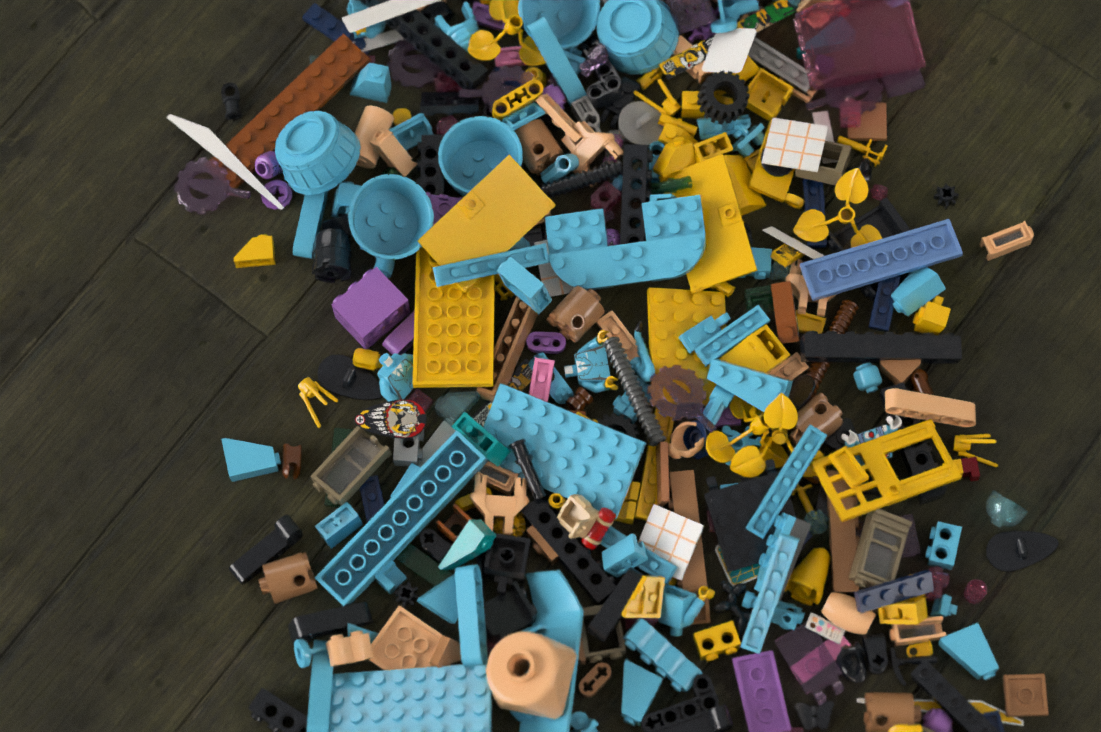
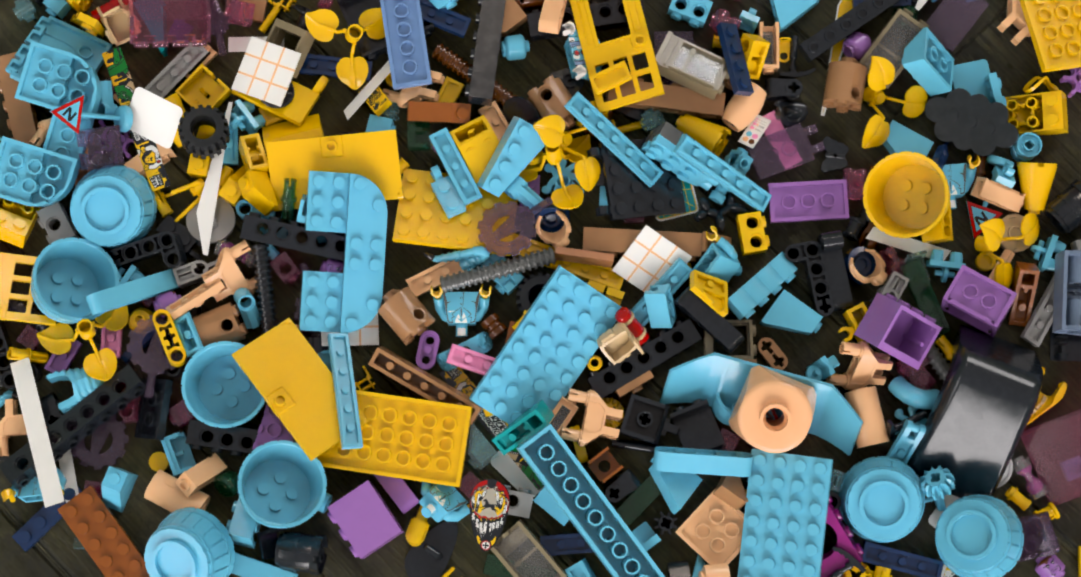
camera: 85 degrees left, 10 degrees up
slope [438,519,497,570] -> none
medium azure window [497,257,552,314] -> none
black pin [508,438,546,500] -> none
clear purple plate [579,43,609,77] -> none
none -> white sticker [196,102,233,256]

